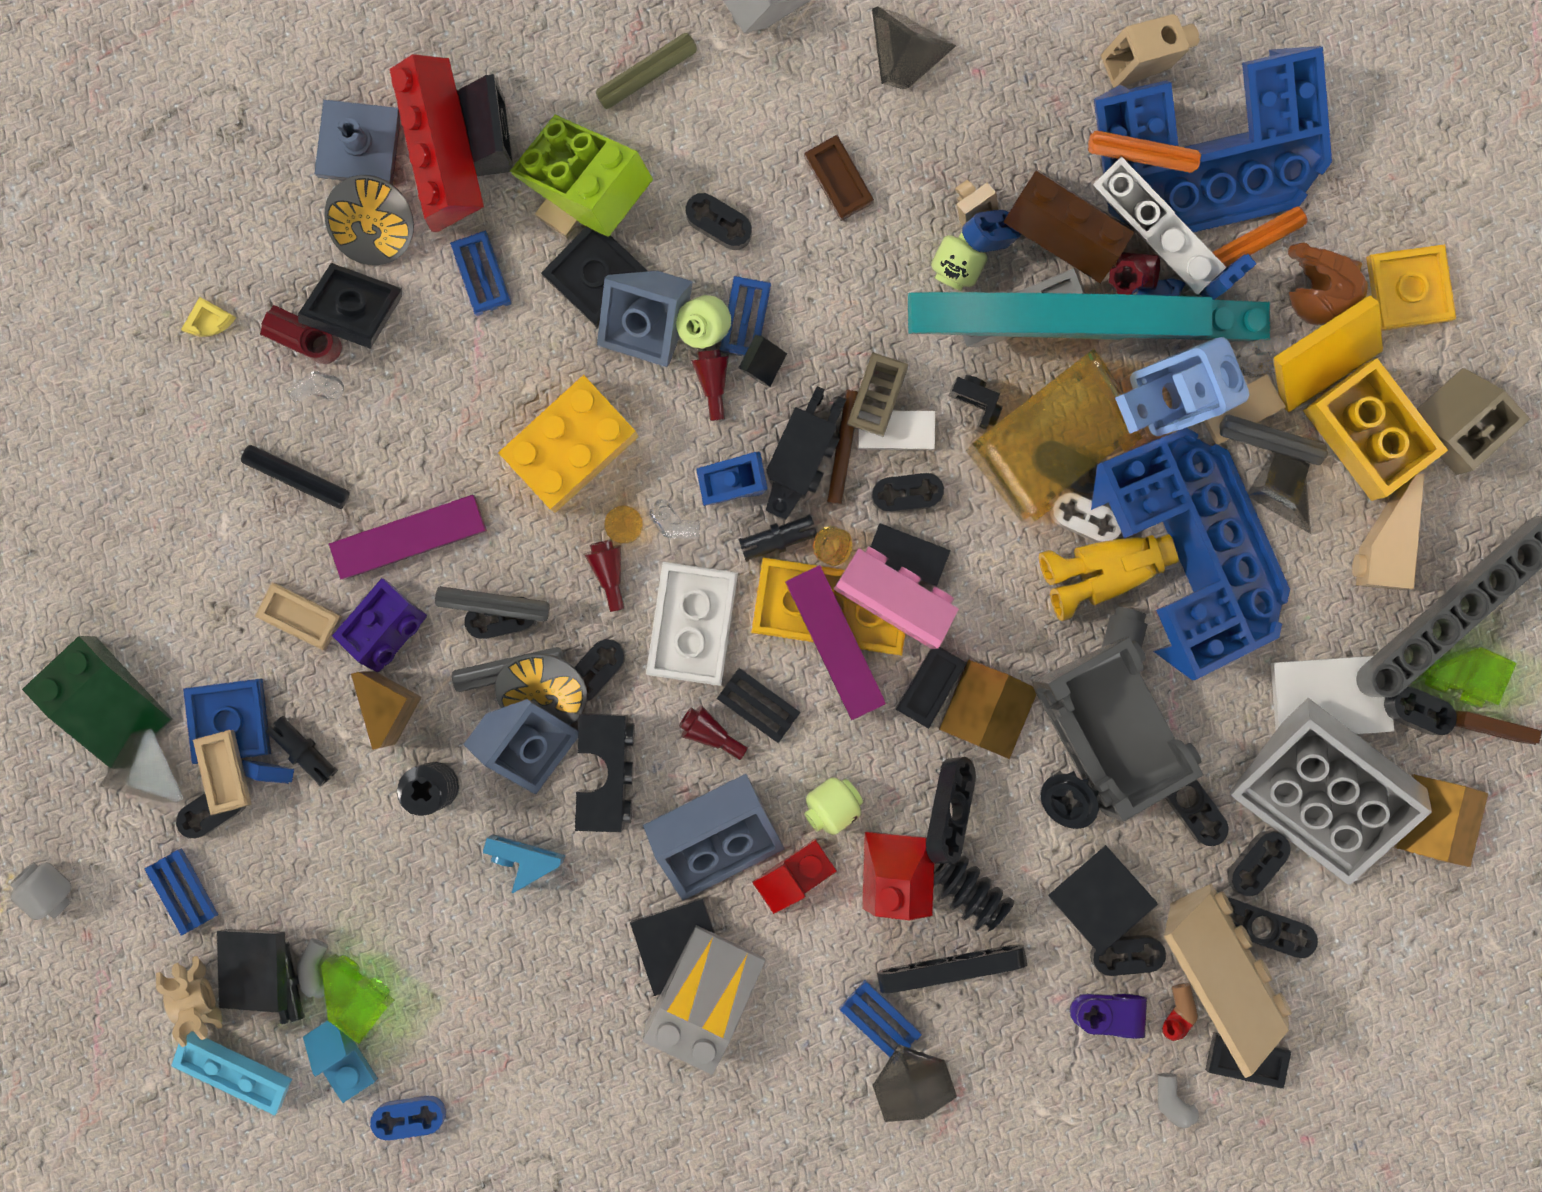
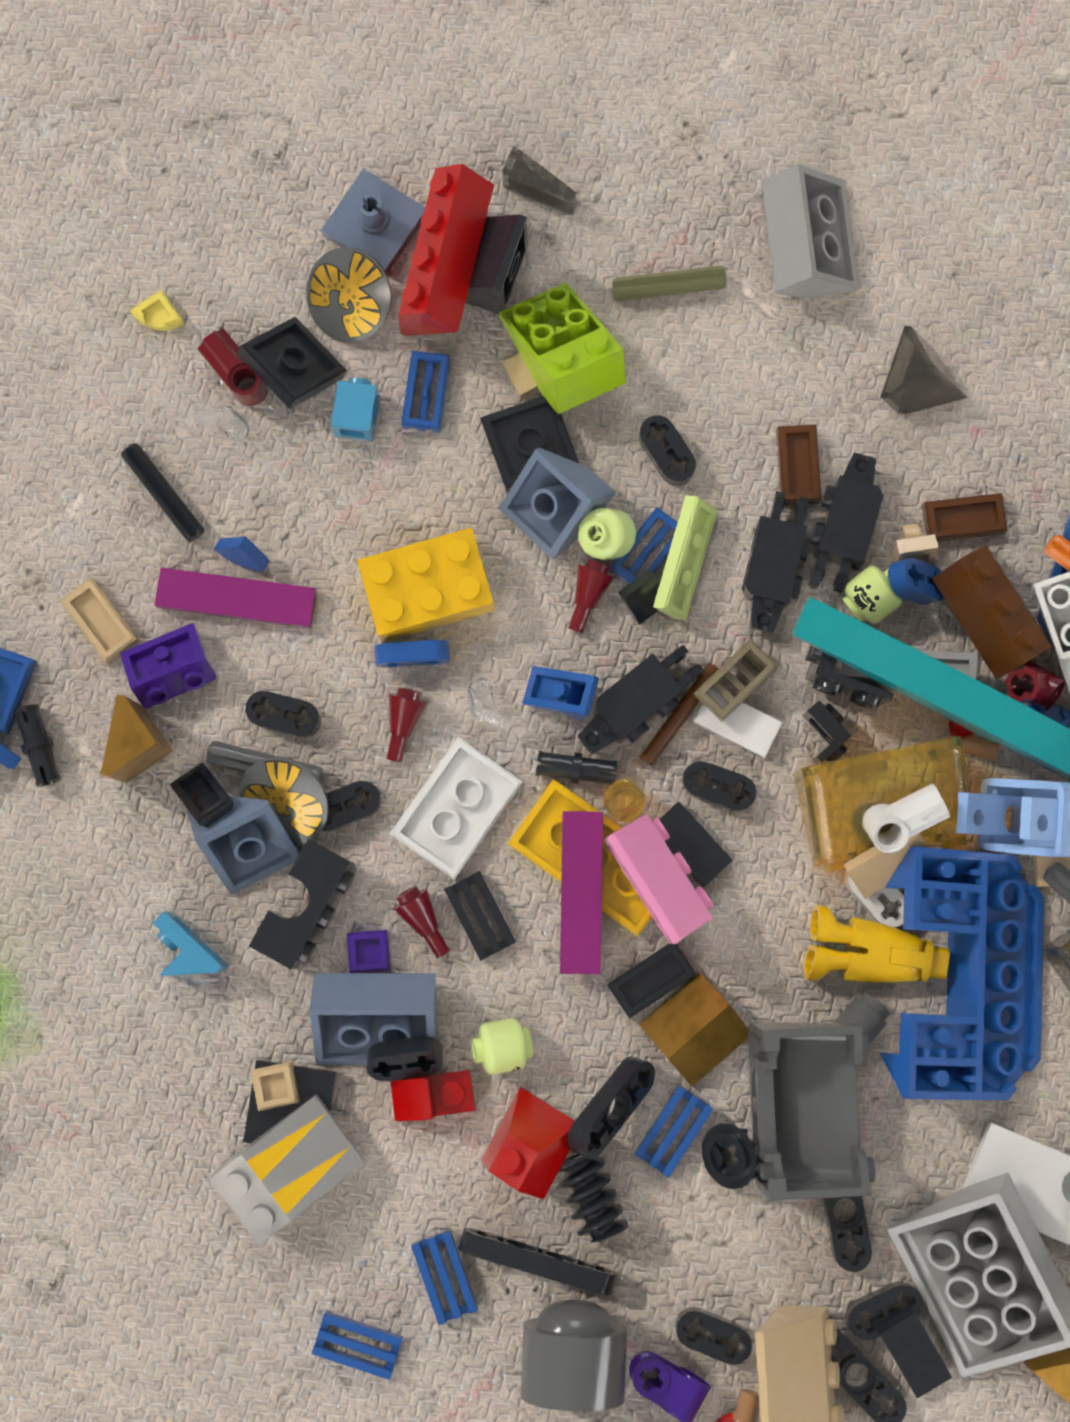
camera: 35 degrees right, 5 degrees down
black piece [397,762,459,816] -> none
dark grey axle [435,586,550,622] -> none
clear yellow tile [604,505,643,544] -> none
clear smoke slope [872,1045,957,1122] -> none
black tile [1048,845,1158,955] -> none
none -> black tile [170,763,234,827]
none -> blue tile [214,536,270,572]
none -> tan tile [250,1061,300,1111]
none -> blue tile [311,1311,403,1380]
none -> dark azure brick [331,378,380,441]
none -> dark purple tile [347,930,391,973]
none -> black beam [366,1036,443,1082]
none -> blue beam [374,640,450,668]
none -> clear smoke slope [502,146,576,215]
none -> dark grey piece [521,1300,627,1412]
none -> blue tile [634,1085,713,1178]
none -> yellowish green tile [653,495,718,621]
none -> black hinge [741,491,811,633]
none -> black bracket [805,645,894,709]
none -> black hinge [809,453,884,593]
none -> tan tile [843,832,929,899]
none -> white piece [862,783,950,853]
none -> black tile [876,1306,953,1398]
none -> reddish brown tile [922,493,1008,542]
none -> medium nougat arm [948,720,1000,761]

